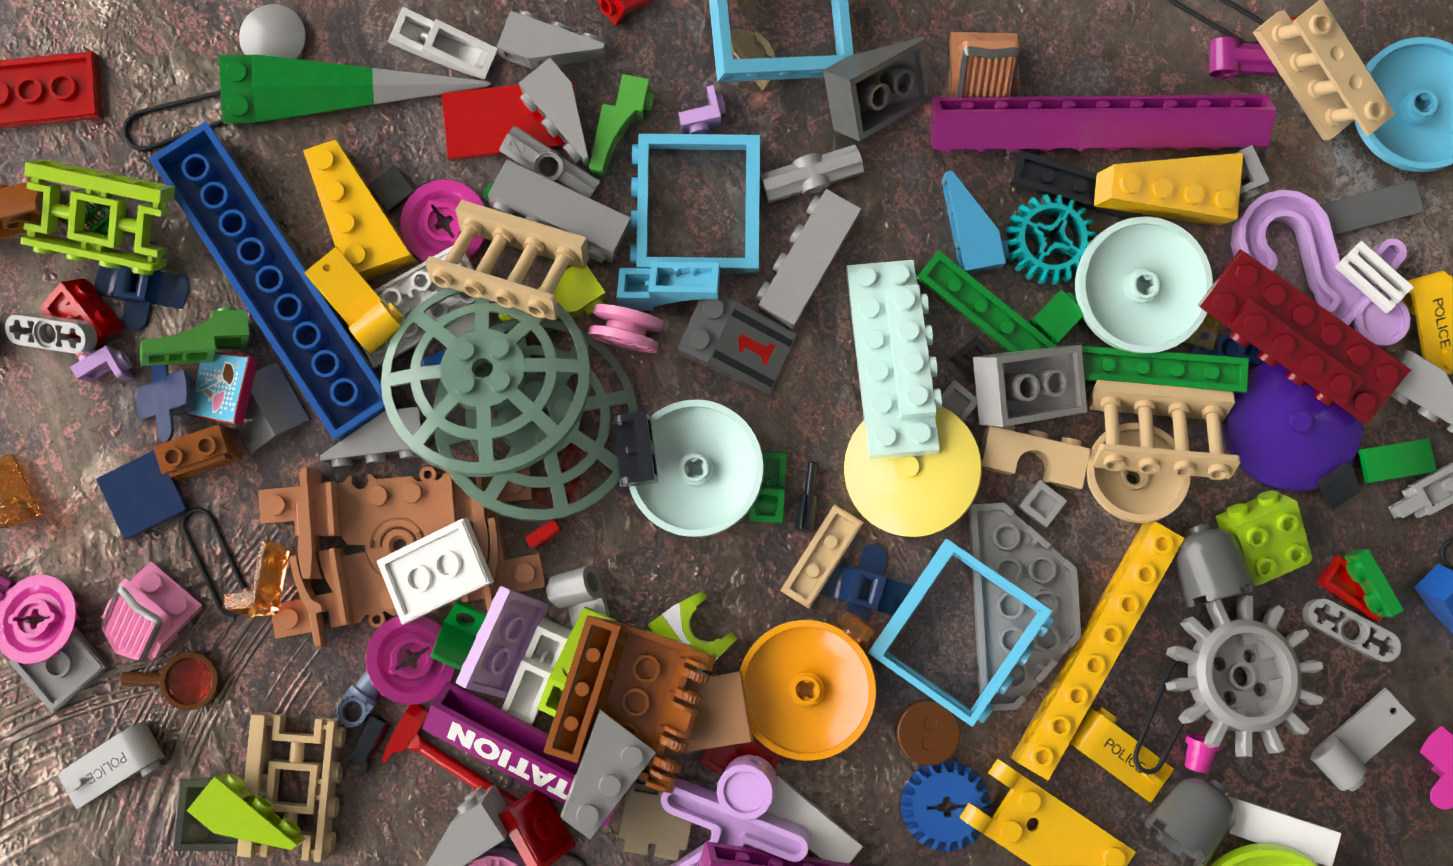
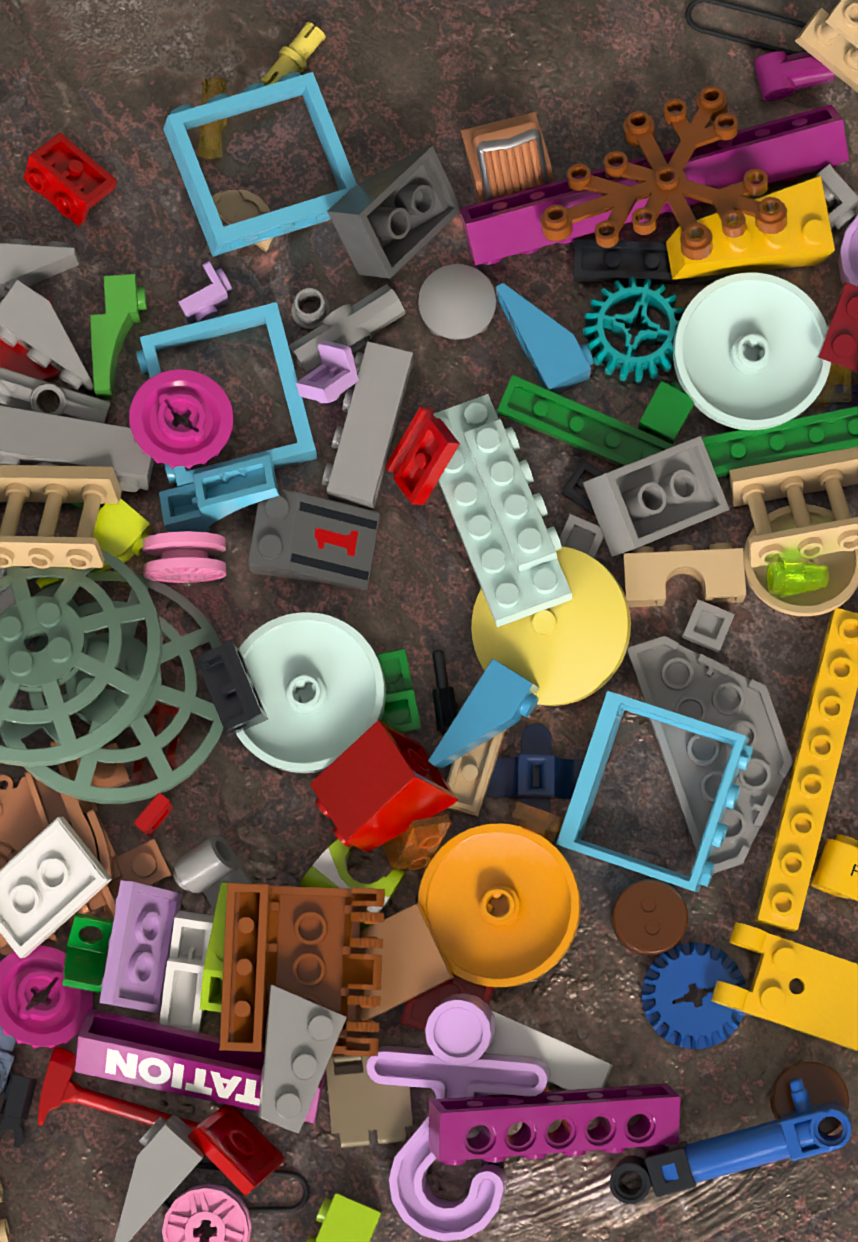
camera: 10 degrees left, 5 degrees down
none -> dark pink gear [129,369,233,469]
none -> light grey piece [291,288,331,331]
none -> lavender bracket [296,340,359,403]
none -> red slope [310,720,458,852]
none -> clear orange bracket [383,815,451,870]
none -> red plate [385,406,460,505]
none -> light grey dish [418,264,496,340]
none -> dark azure slope [428,659,539,768]
none -> dark orange plant [540,86,787,260]
none -> clear neon green cone [766,558,829,598]

